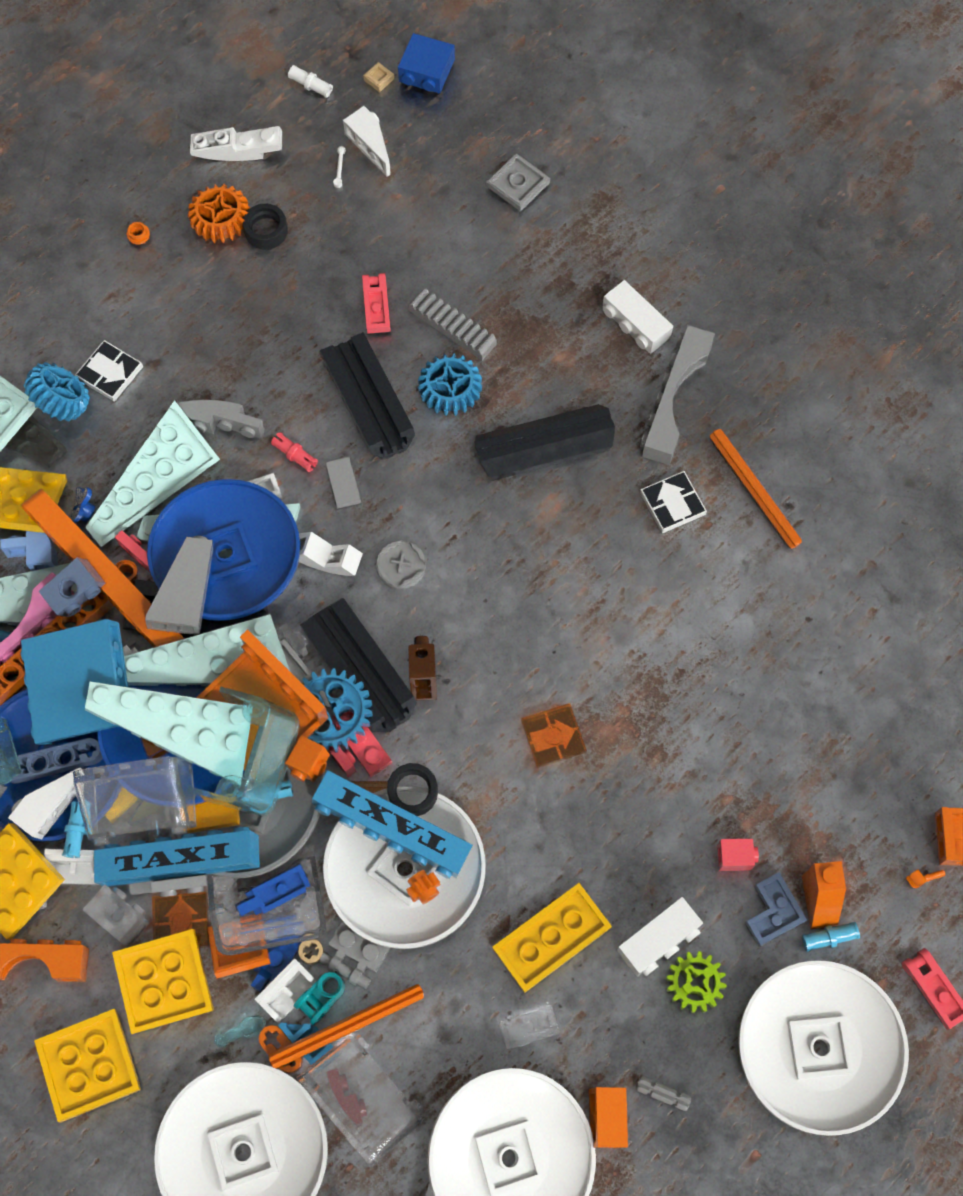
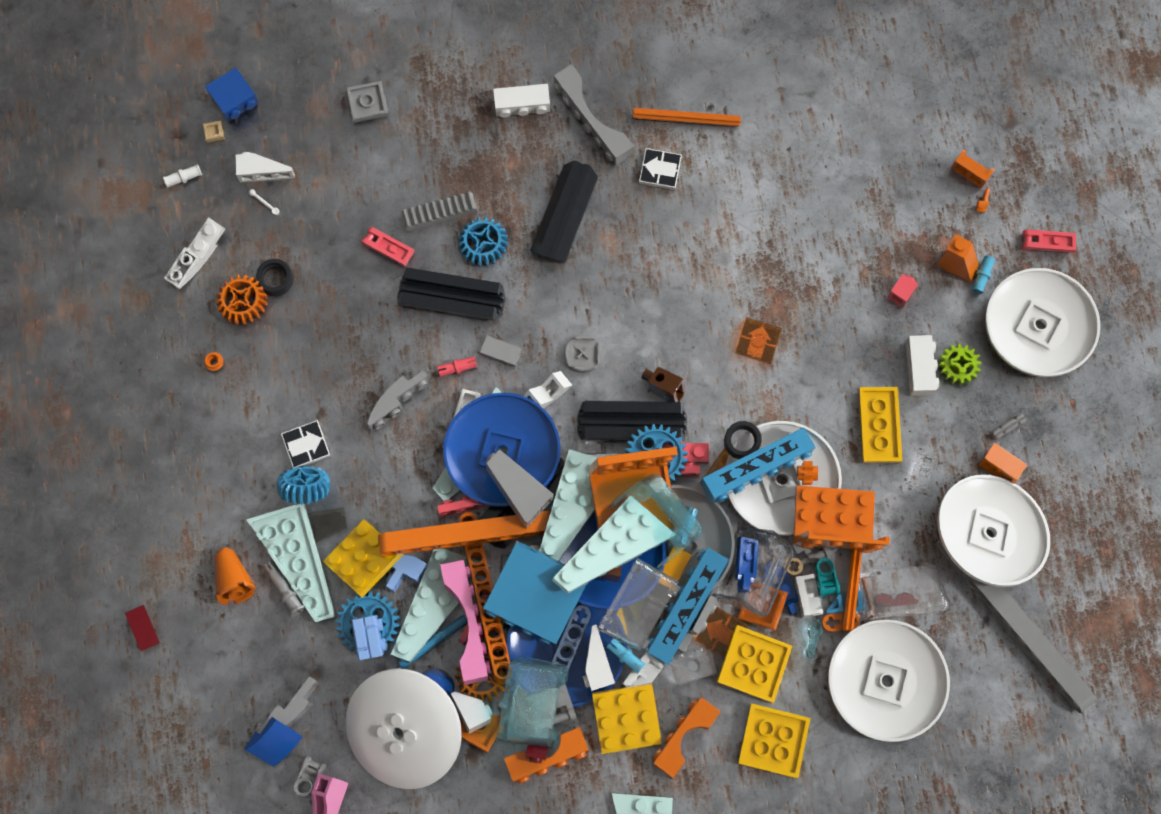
camera: 55 degrees left, 5 degrees up
sand blue brick [38,557,106,617] -> none
blue animal [69,487,95,524] -> none
light aqua wing [85,400,220,548] -> none
orange brick [285,735,330,782] -> none
sand blue plate [745,872,807,947] -> none
none -> orange bracket [793,485,890,553]

